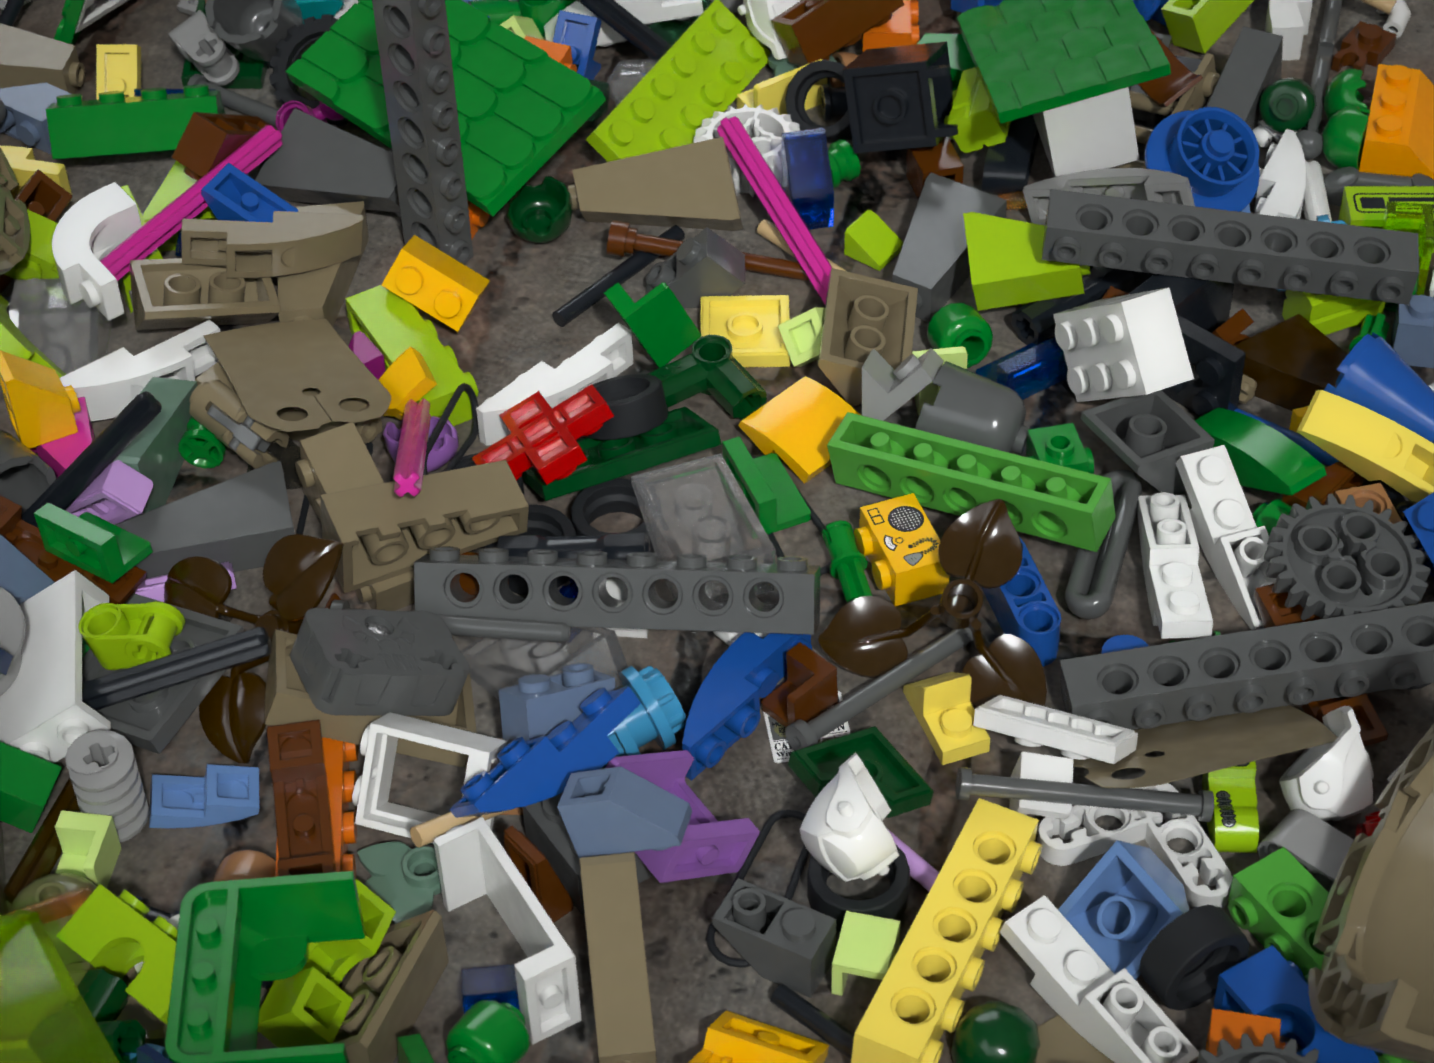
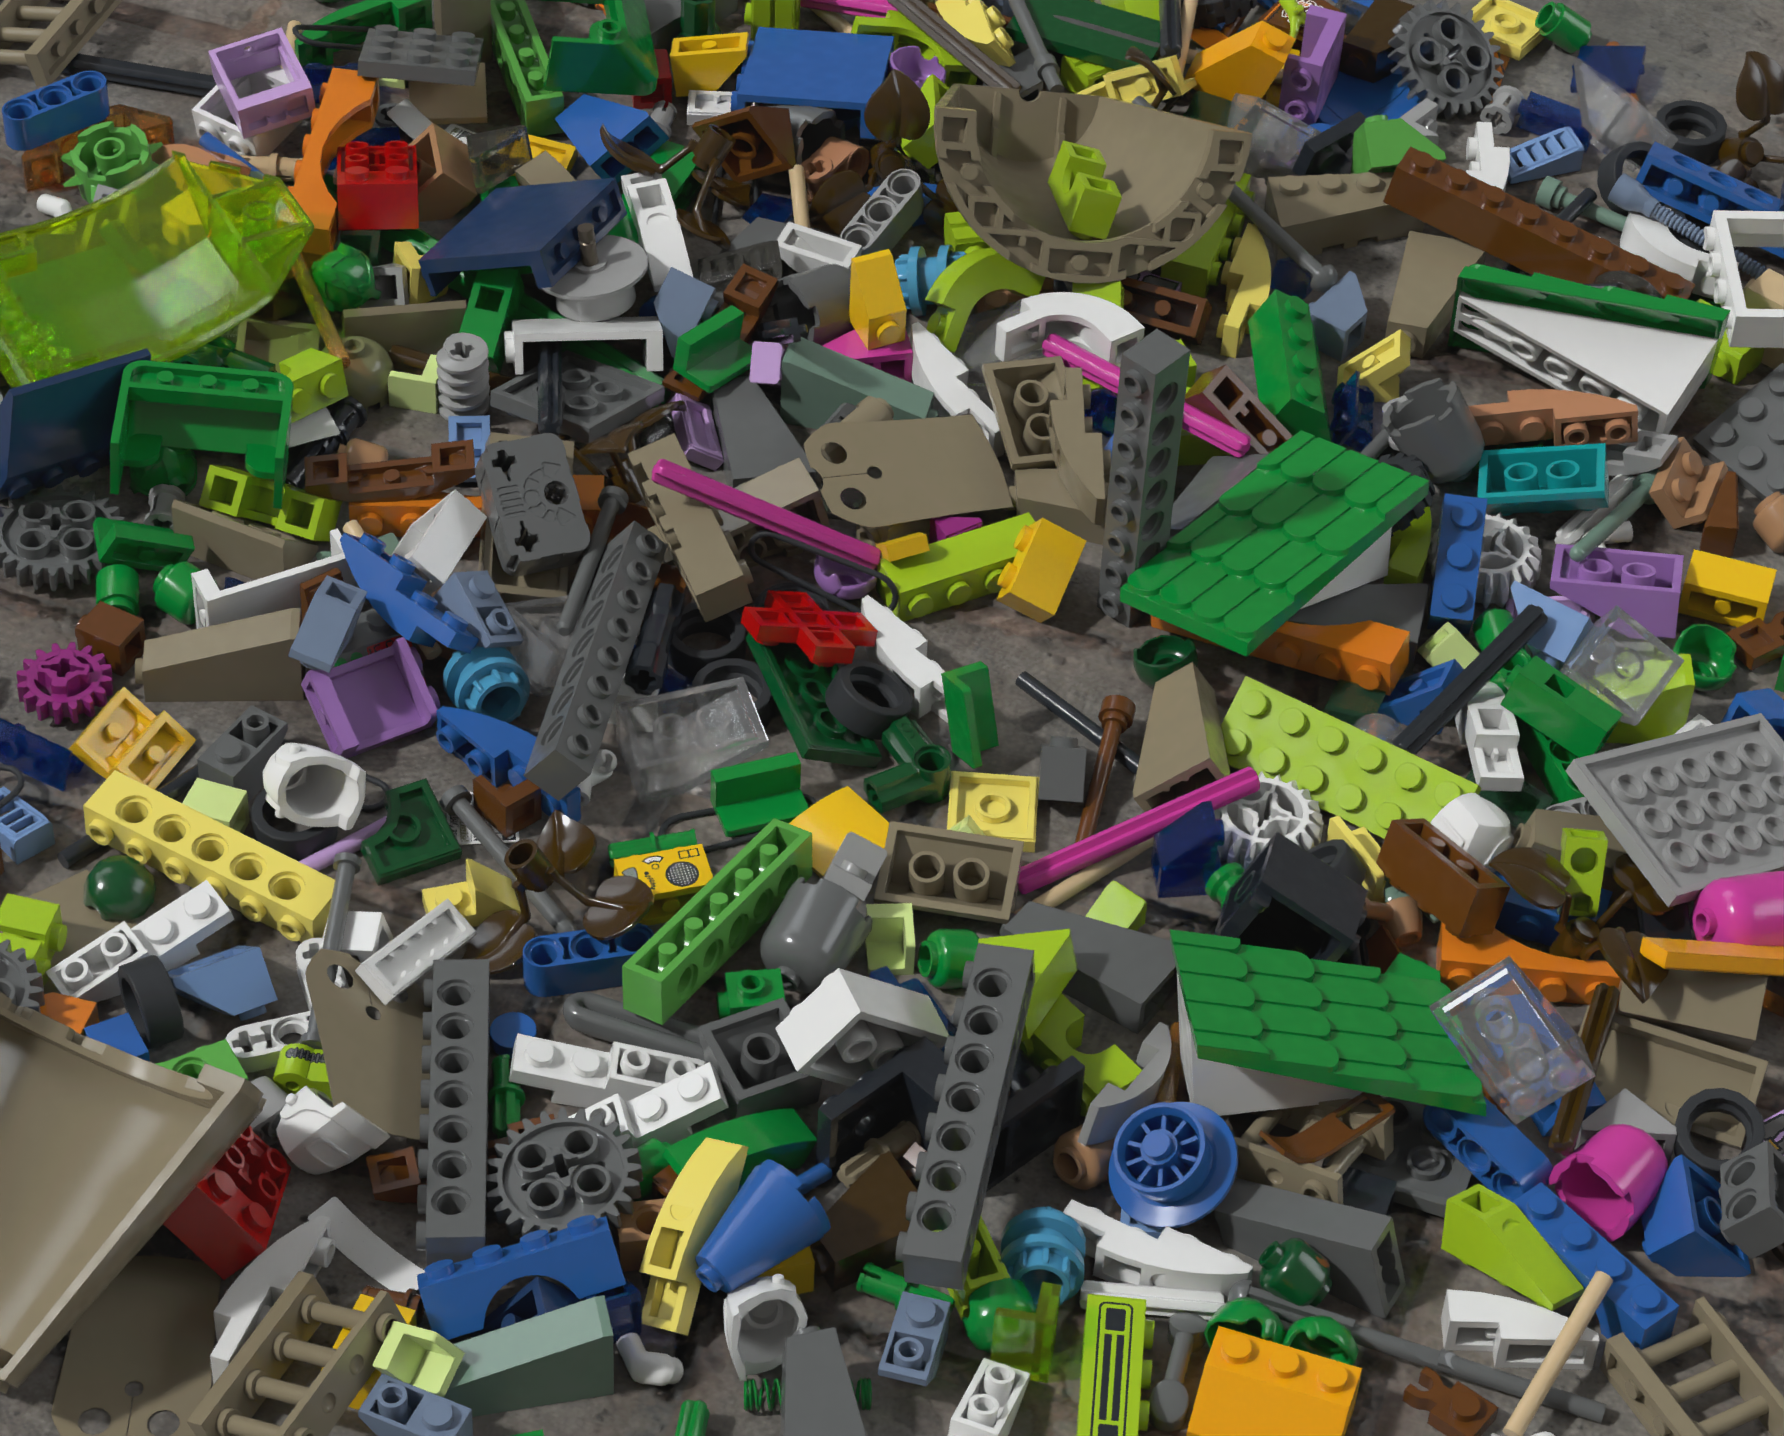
camera: 90 degrees right, 0 degrees up
lime piece [78,601,186,670] -> none

